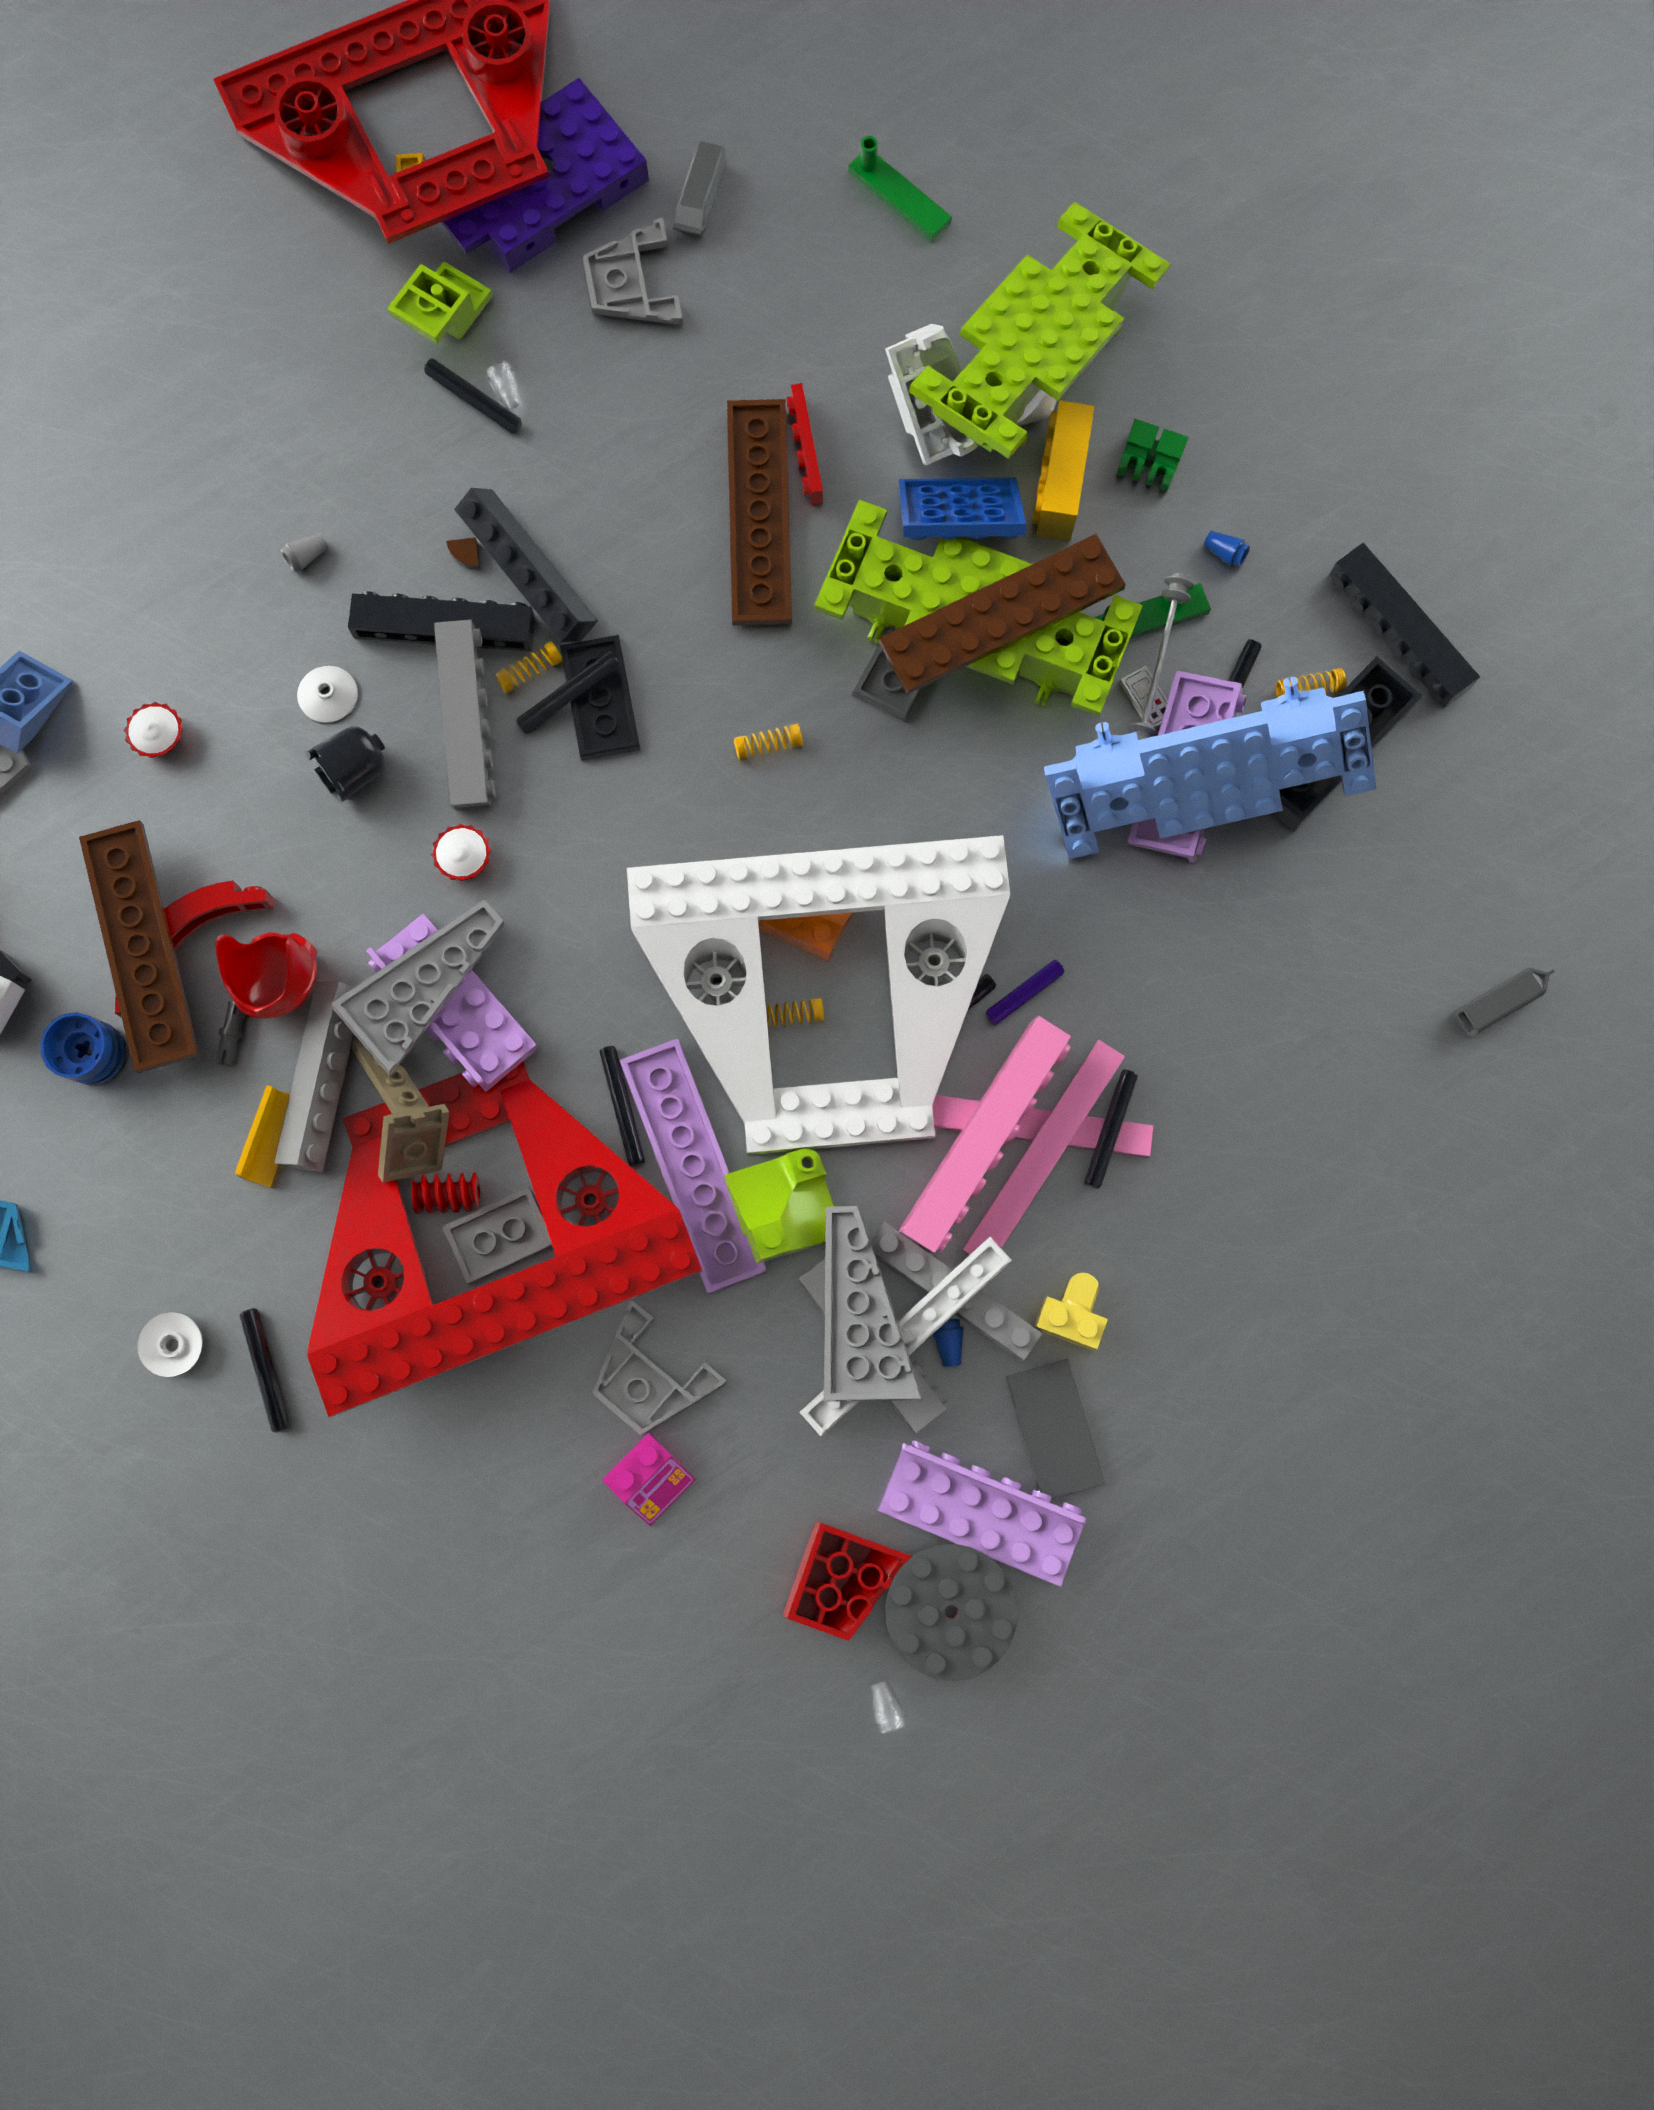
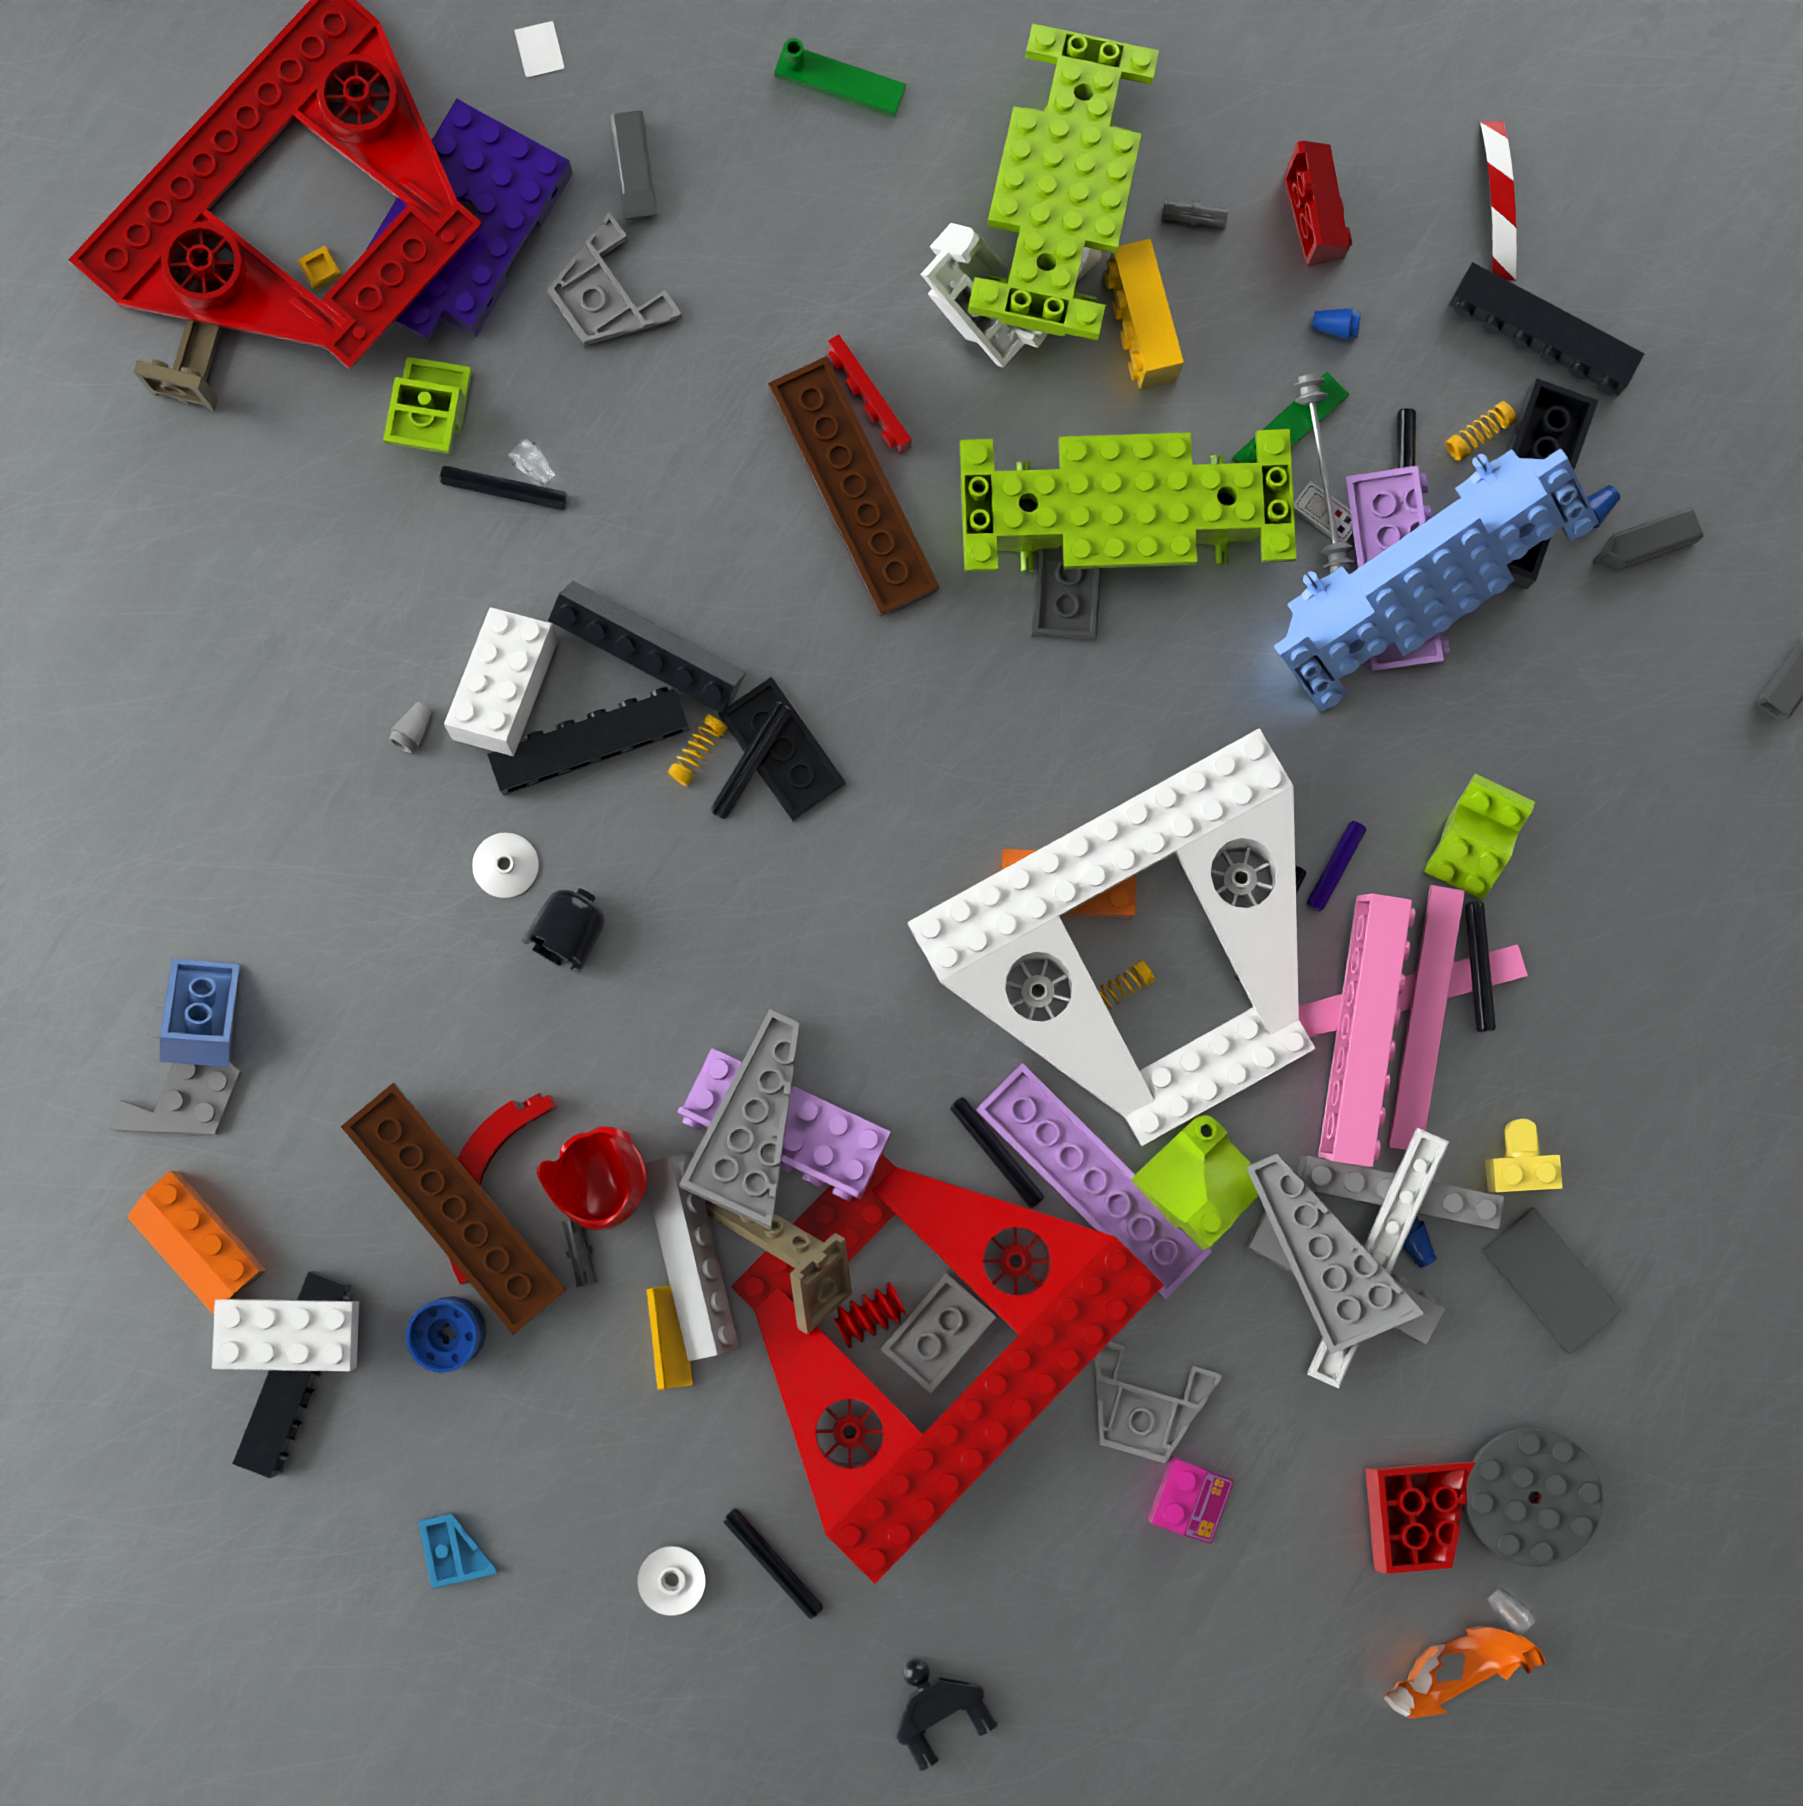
camera: 30 degrees left, 5 degrees up
white piece [124,701,183,758] -> none
white piece [431,823,491,882] -> none
light grey brick [434,620,495,809] -> none
reddish brown tile [446,537,480,569] -> none
yellow piece [734,723,803,760] -> none
lavender bracket [878,1440,1087,1587] -> none
reddish brown plate [879,534,1126,695] -> none
blue plate [899,477,1026,540] -> none
green legs [1116,418,1189,492] -> none
none -> dark tan bracket [134,262,233,411]
none -> white brick [444,607,558,757]
none -> white sticker [514,21,564,77]
none -> black connector [896,1659,998,1771]
none -> dark grey pin [1162,199,1229,229]
none -> red wedge [1283,140,1352,267]
none -> orange animal [1384,1626,1546,1719]
none -> lime bracket [1424,773,1535,900]
none -> sticker [1480,121,1517,281]
none -> blue cone [1587,485,1621,528]
none -> dark grey piece [1593,507,1703,570]

